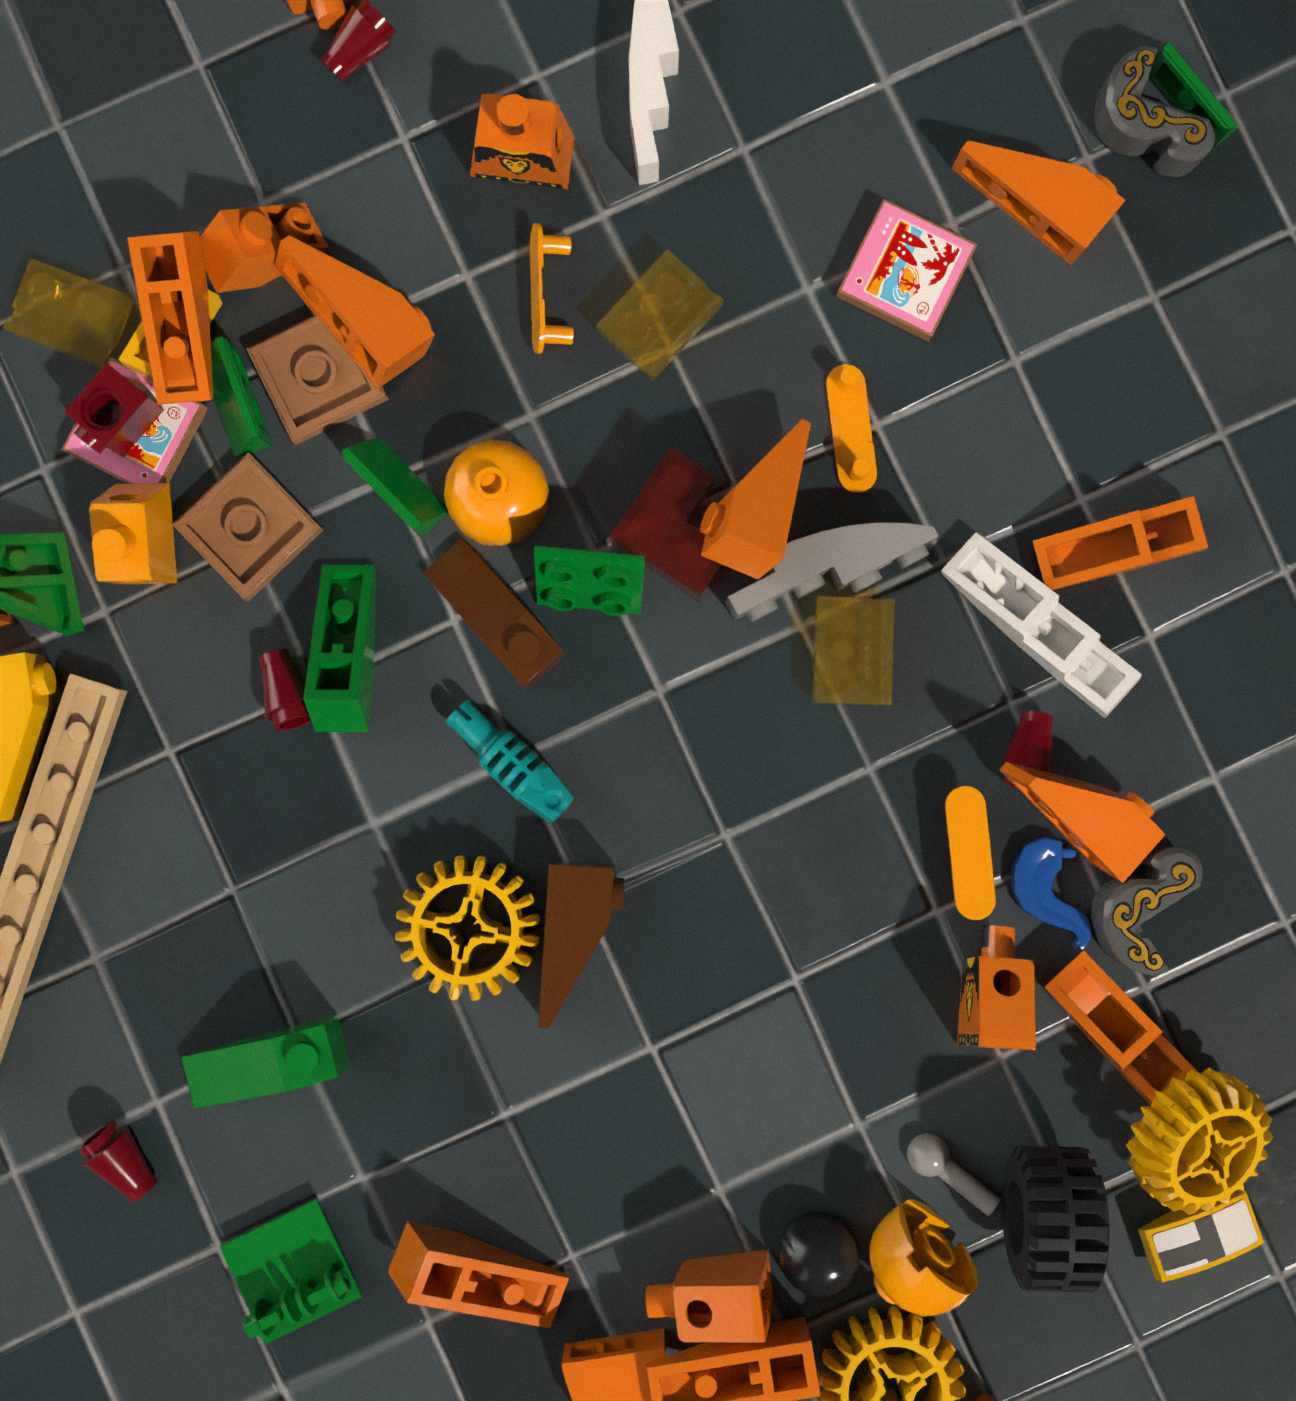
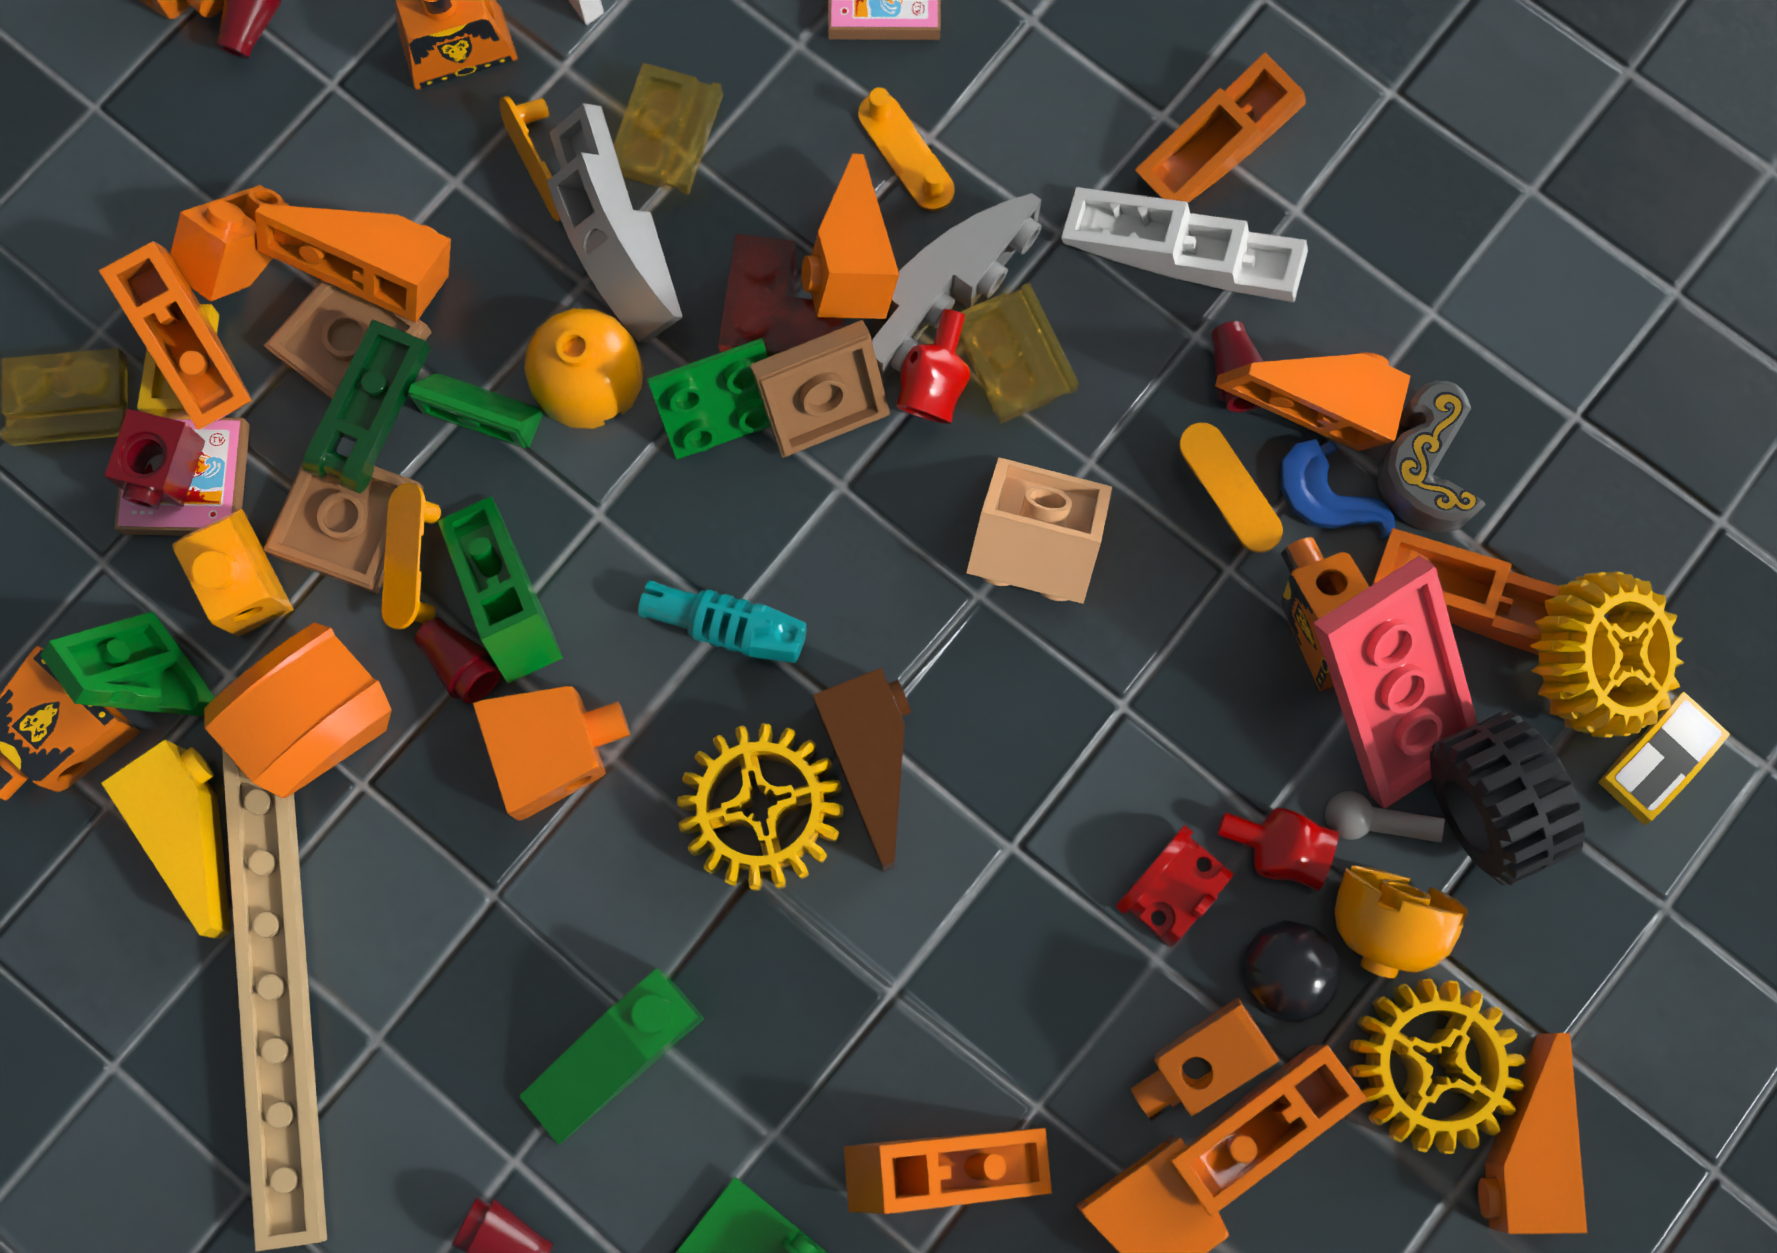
camera: 25 degrees left, 10 degrees down
green slope [211,336,272,458] -> none
reddish brown slope [423,538,567,690] -> none
none -> orange slope [204,622,392,798]
none -> dark green plate [302,319,431,494]
none -> light orange piece [381,482,441,629]
none -> orange torso [473,686,630,821]
none -> light grey slope [547,103,683,343]
none -> medium nougat tile [750,320,890,458]
none -> red piece [896,309,970,424]
none -> light nougat slope [967,457,1112,604]
none -> red piece [1115,824,1234,947]
none -> red piece [1217,808,1339,892]
none -> coral plate [1313,555,1478,809]

